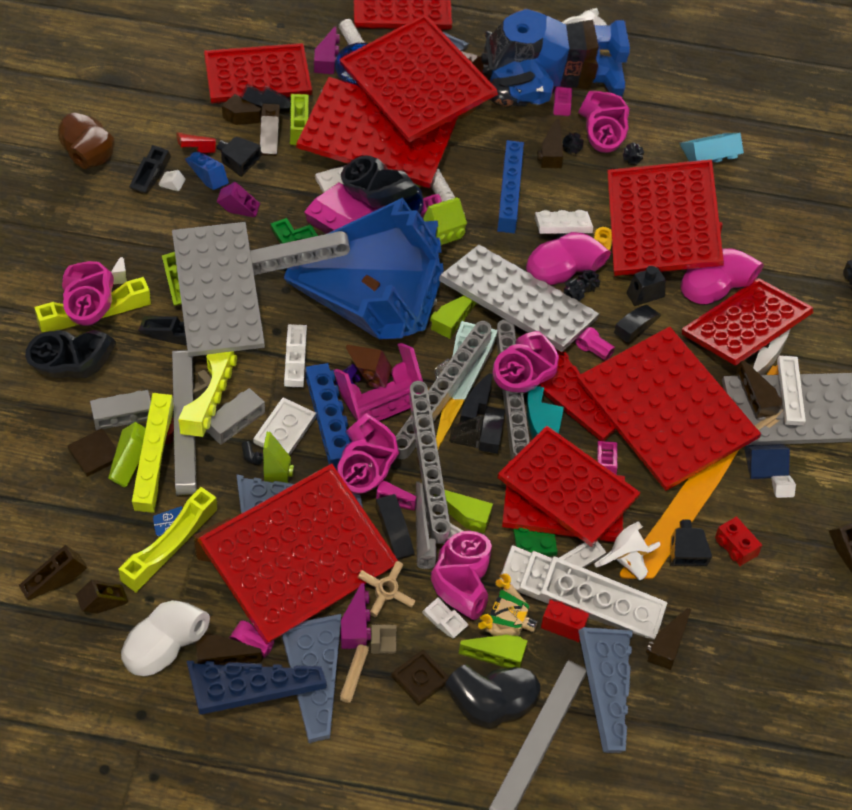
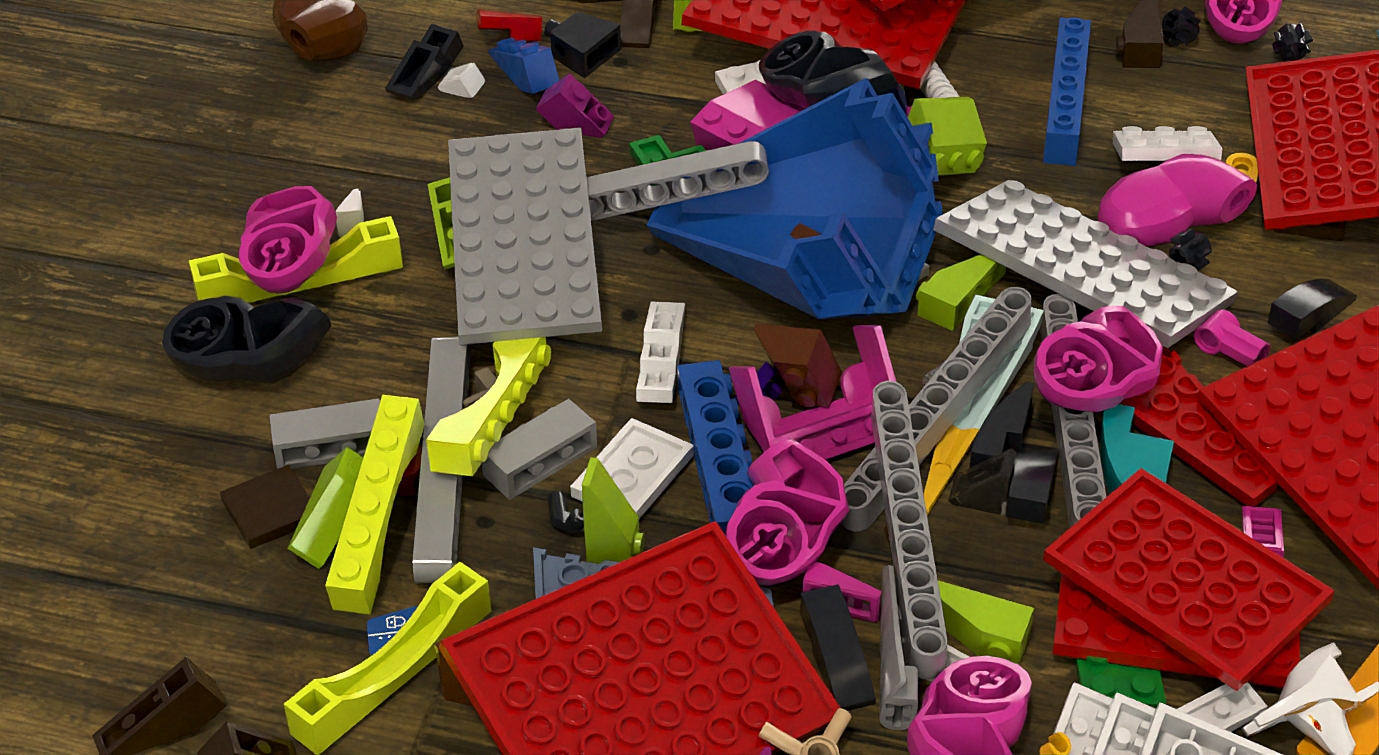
camera: 10 degrees right, 10 degrees down
black slope [138,316,187,345] -> none
black gear [578,270,600,292] -> none
black torso [626,266,666,307] -> none

